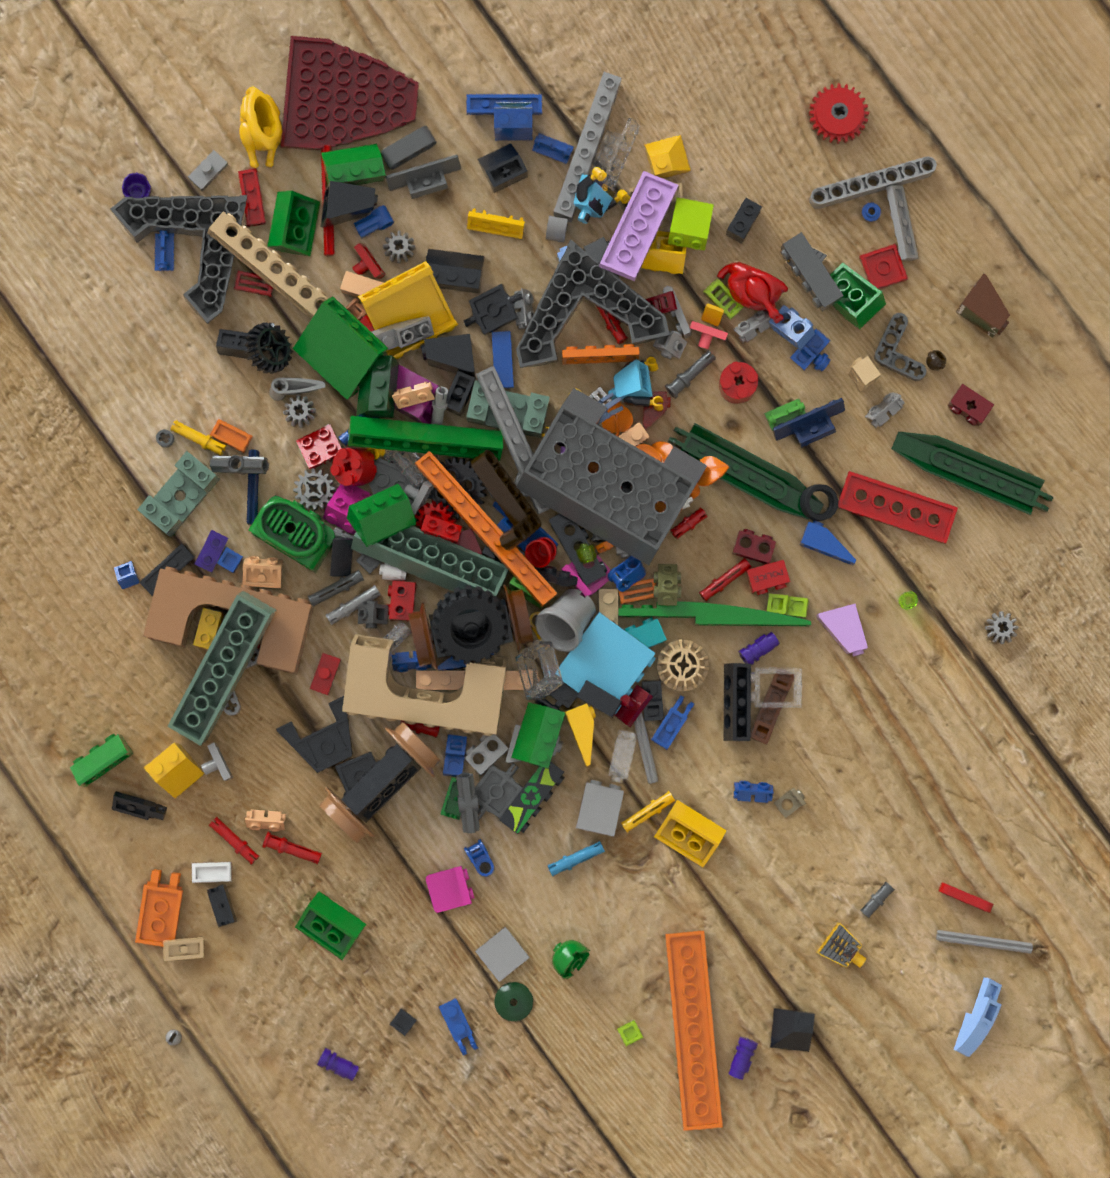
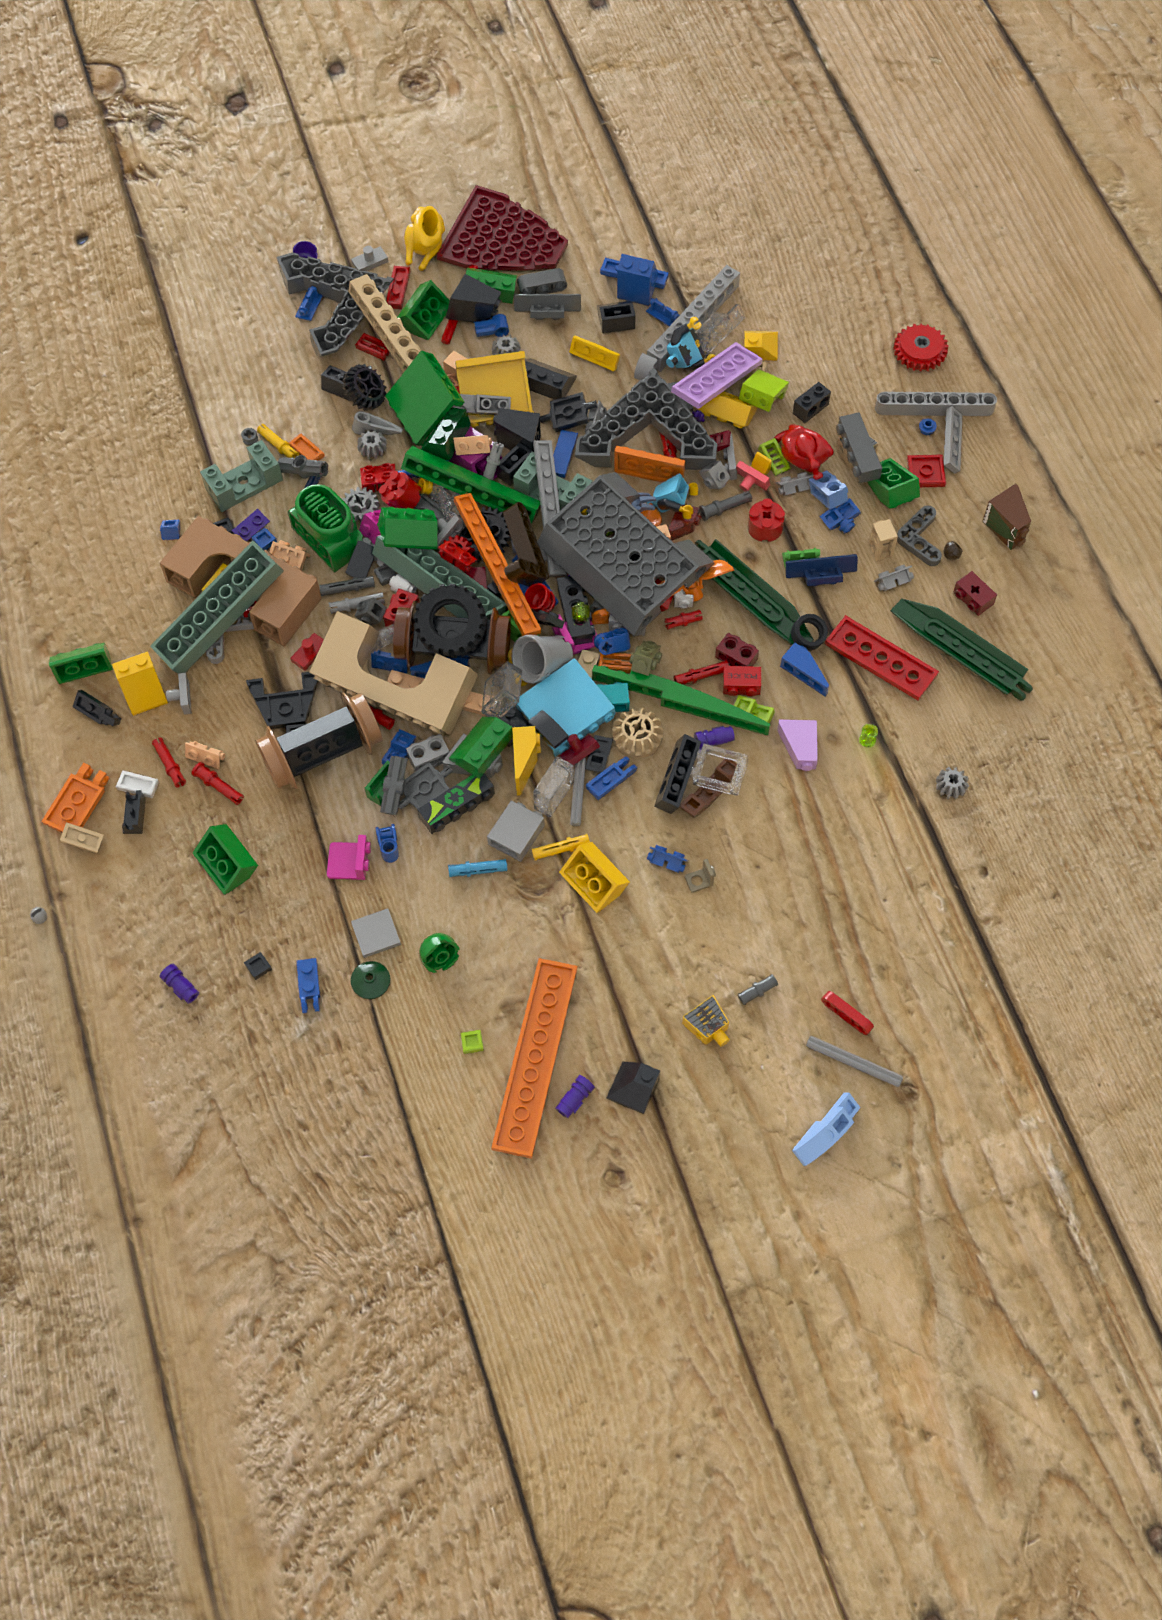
camera: 20 degrees right, 20 degrees down
red tile [352,243,386,279] -> none

